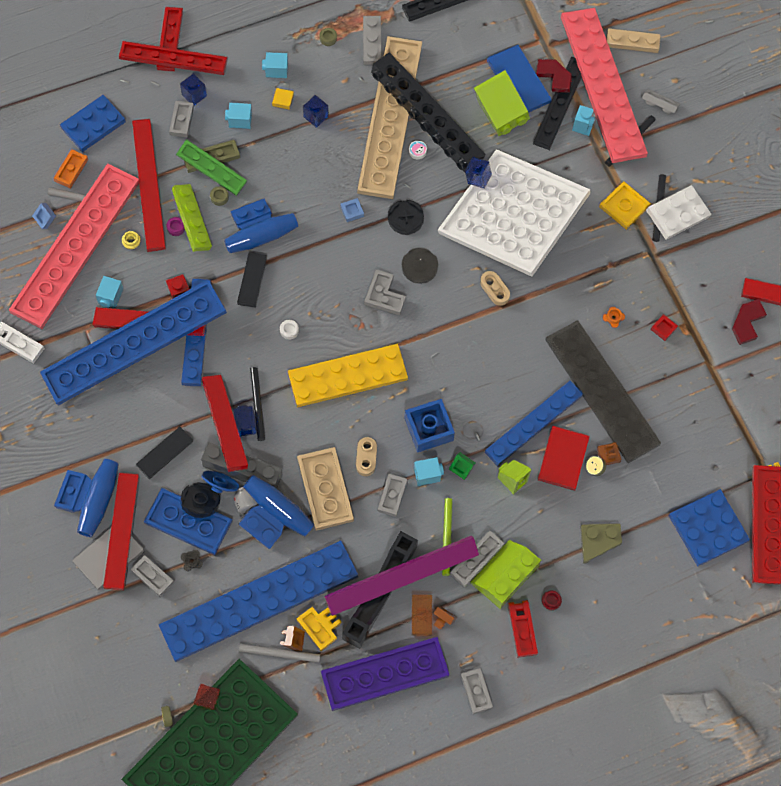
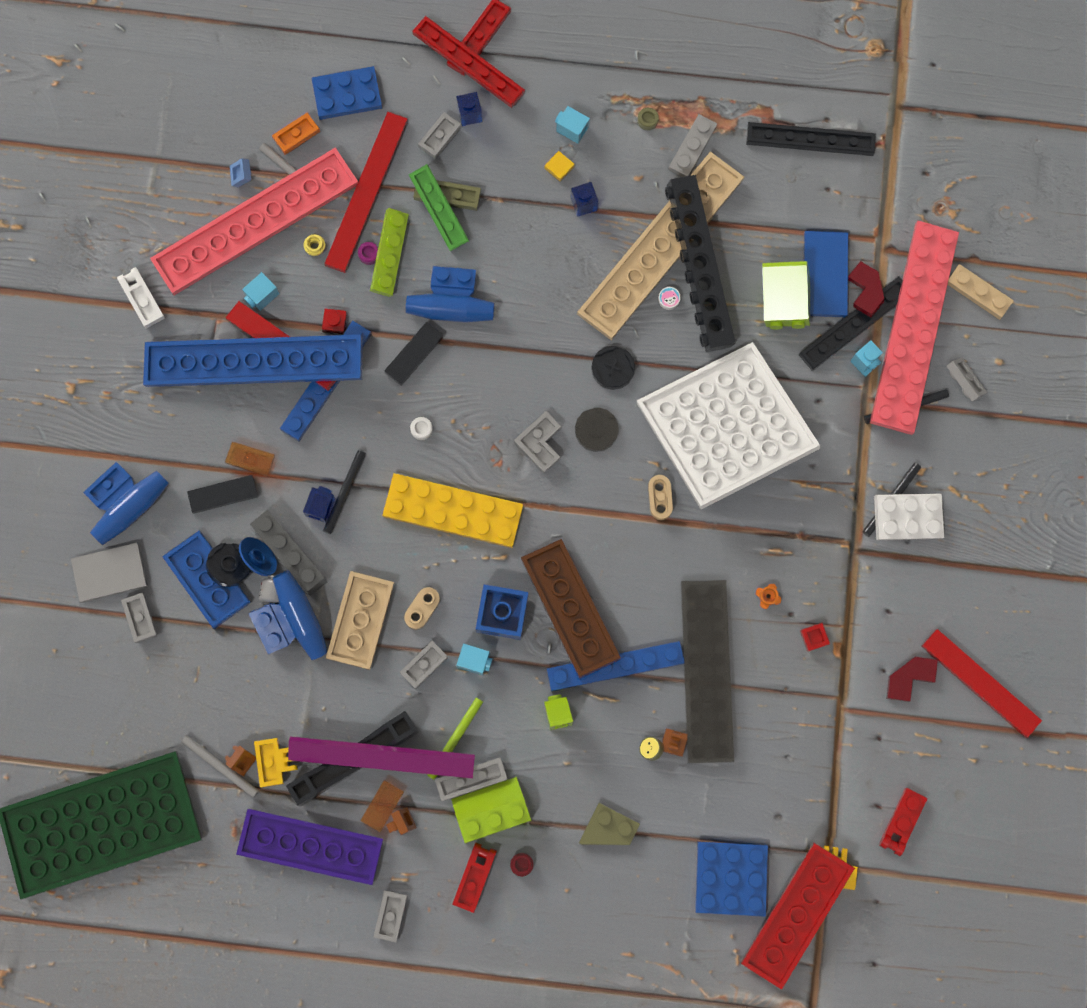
camera: 30 degrees right, 10 degrees up
red tile [103,473,139,590] -> none
blue plate [159,541,358,662] -> none
olive tile [161,706,173,727] -> none
clear smoke plate [181,550,203,572] -> none
clear red tile [194,683,220,710] -> none
red tile [202,375,248,472] -> none
olive tile [210,187,229,206] -> none
medium azure brick [225,103,252,129] -> none
medium blue plate [340,198,364,222] -> none
green plate [449,452,476,480] -> none
clear blue brick [465,157,492,189] -> none
red tile [538,426,590,491] -> none
yellow tile [599,181,651,230] -> none
none -> clear orange plate [225,442,275,477]
none -> reddish brown plate [521,539,621,679]

